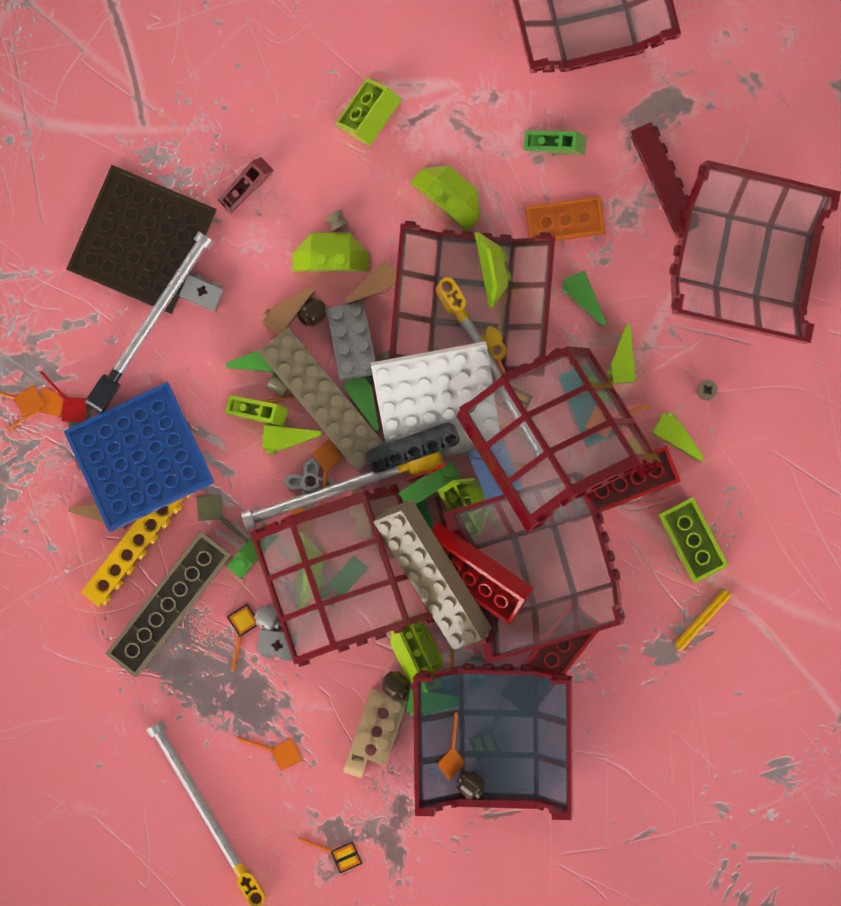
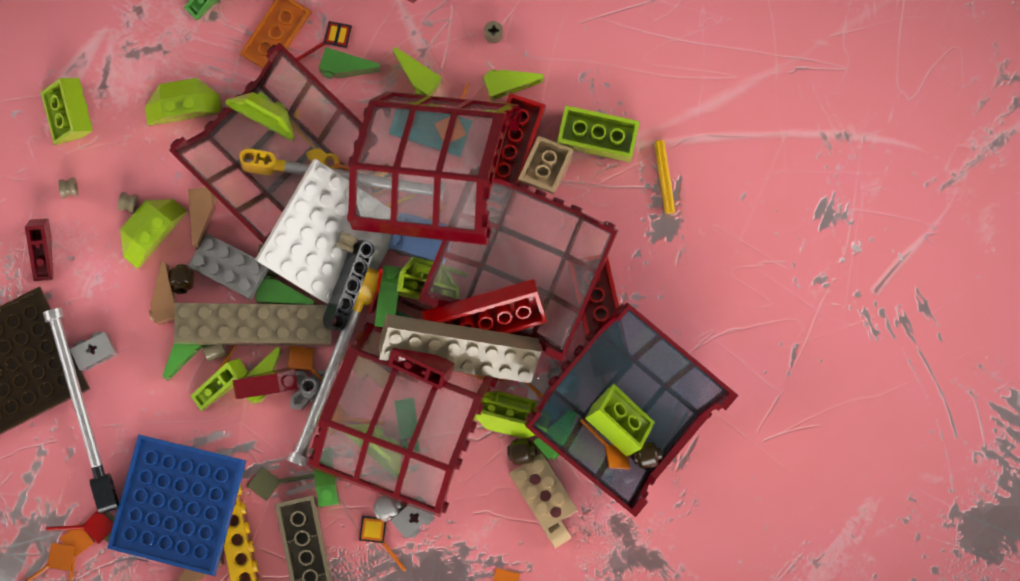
camera: 50 degrees left, 5 degrees down
none -> dark tan wheel [58,177,79,199]
none -> dark red slope [232,368,298,399]
none -> piece [296,21,352,61]
none -> dark tan wheel [335,231,358,253]
none -> dark red slope [388,348,455,390]
none -> tan slope [518,136,574,194]
none -> lime slope [585,384,655,457]

